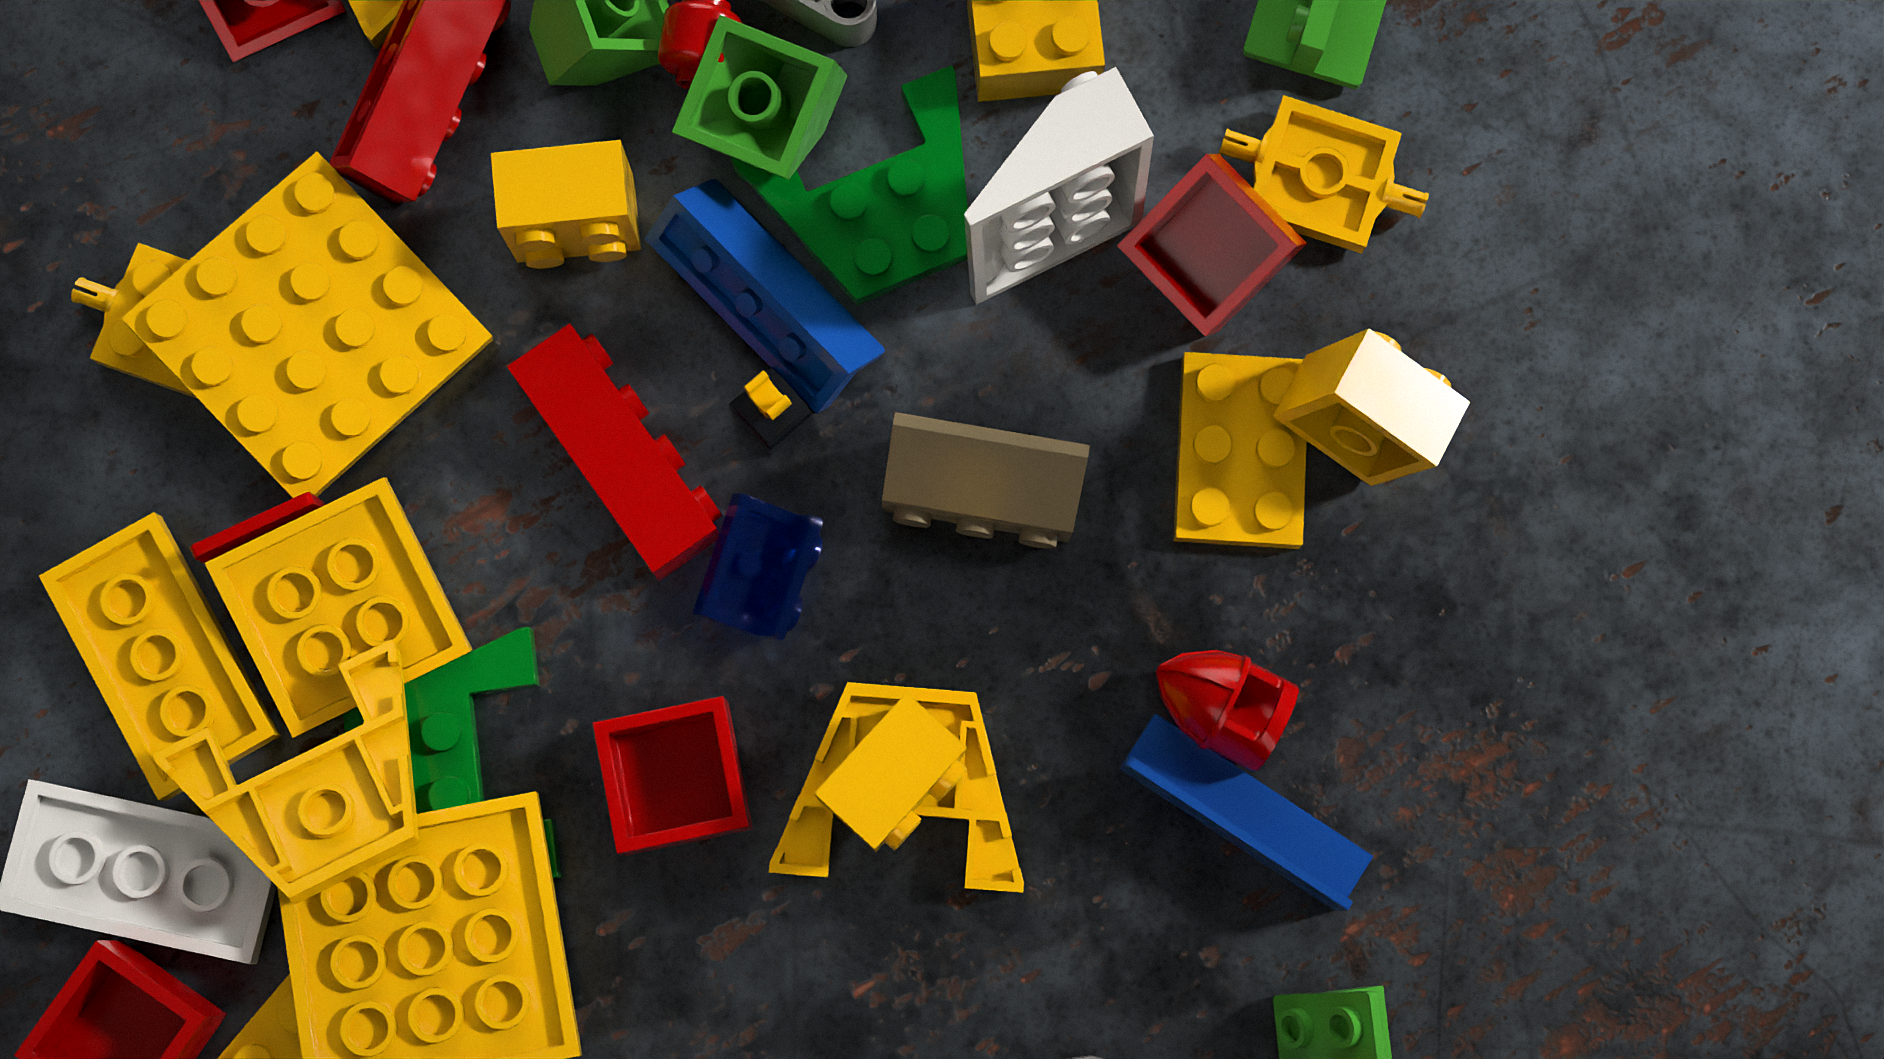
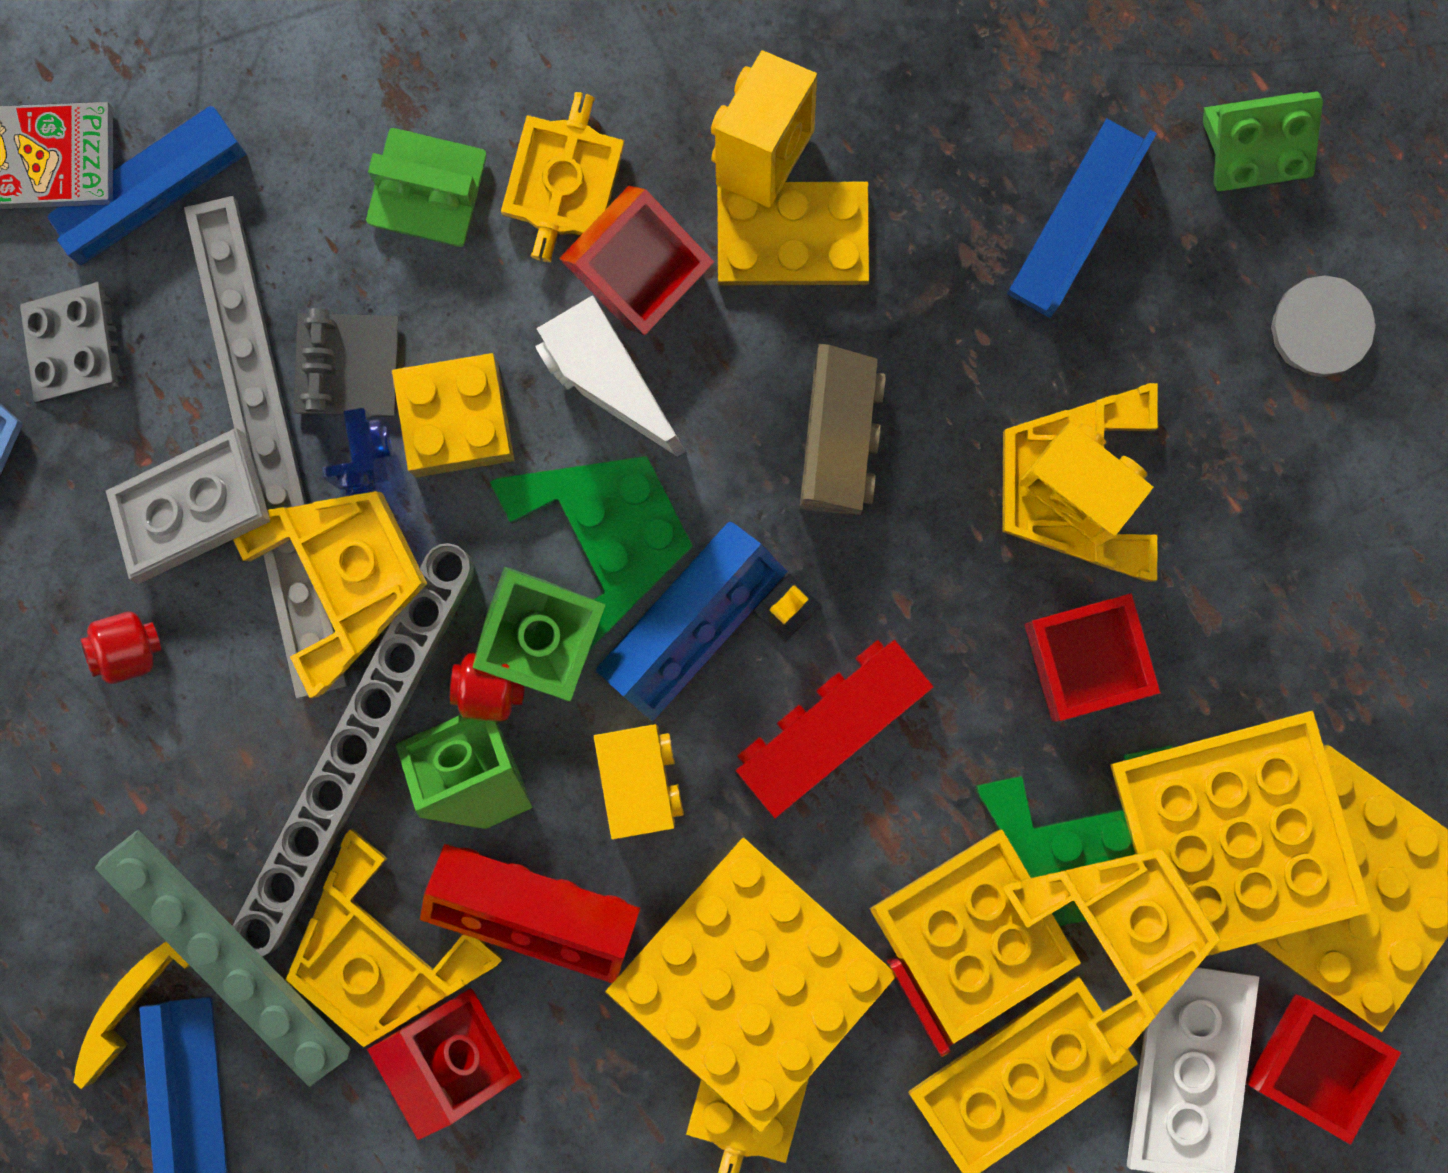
camera: 90 degrees left, 5 degrees up
clear blue bracket [692,493,823,641] -> none
red helmet [1155,650,1299,772] -> none

